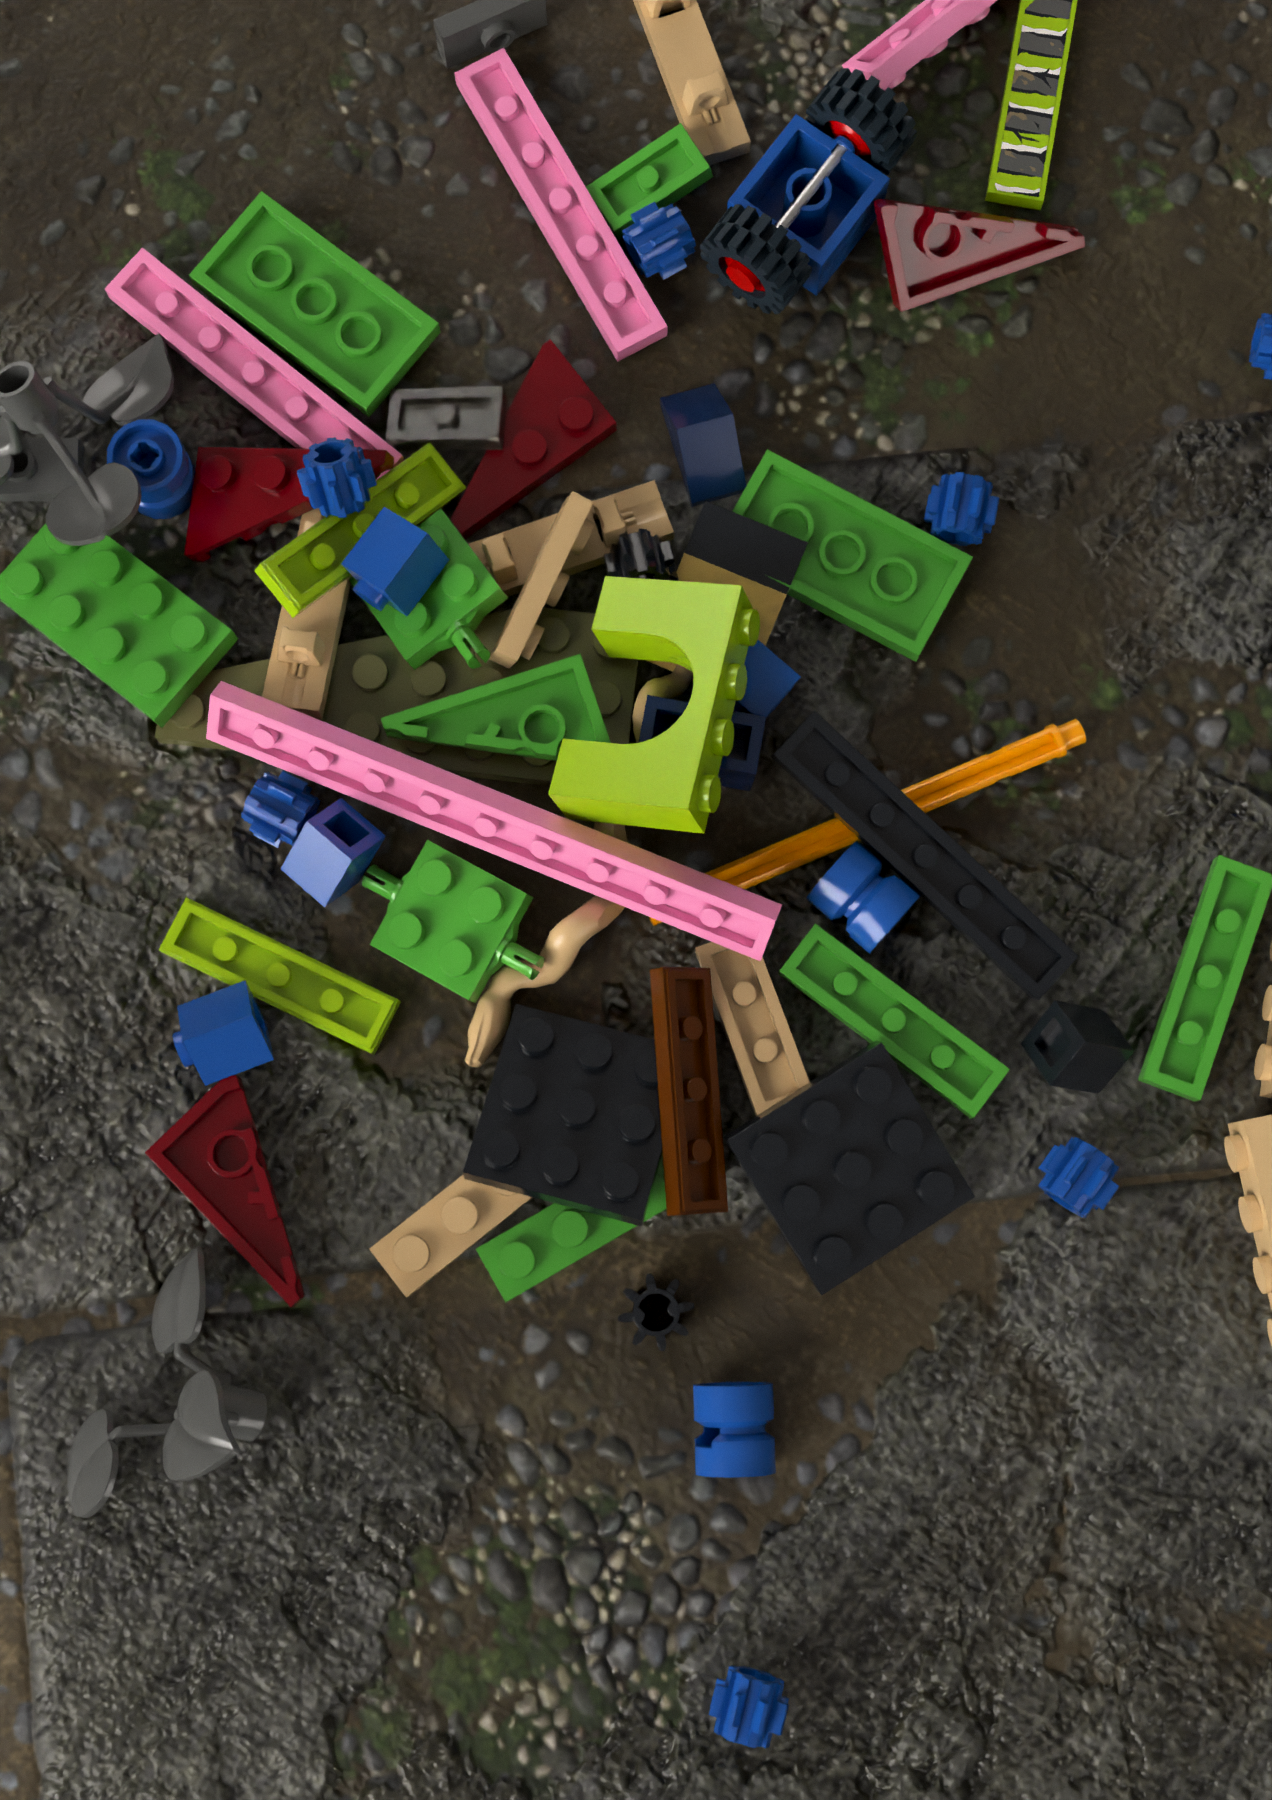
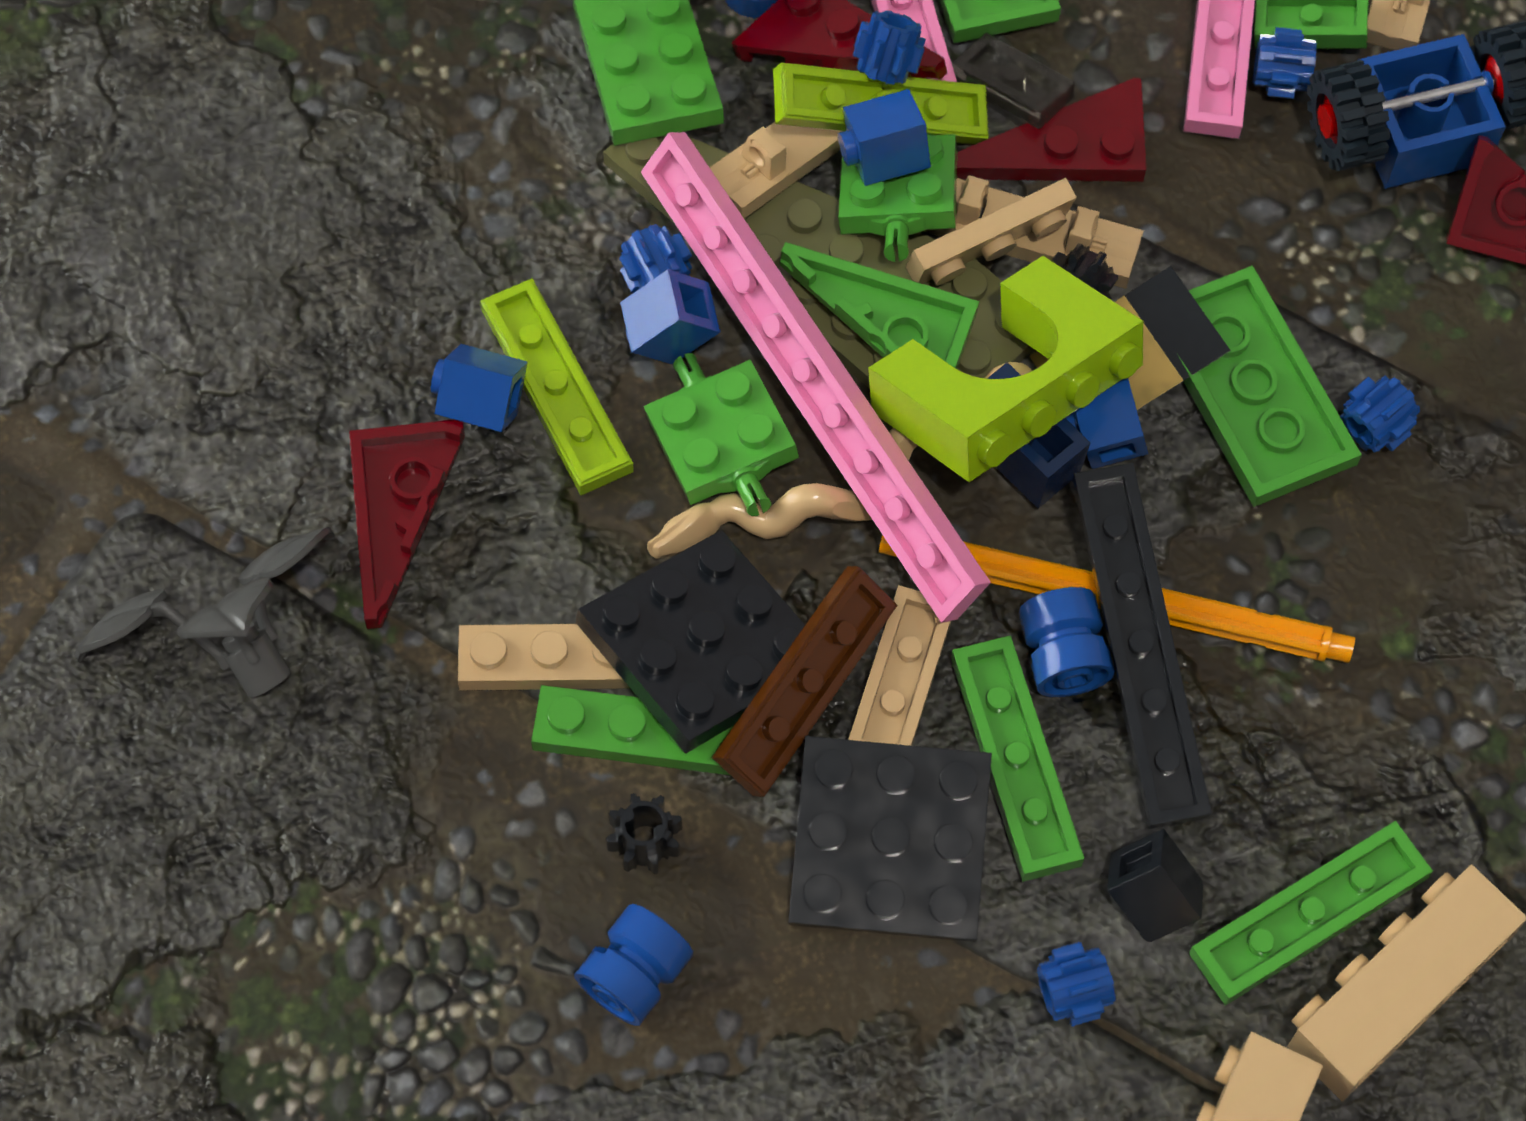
camera: 35 degrees right, 15 degrees down
dark blue slope [660,383,746,507] -> none

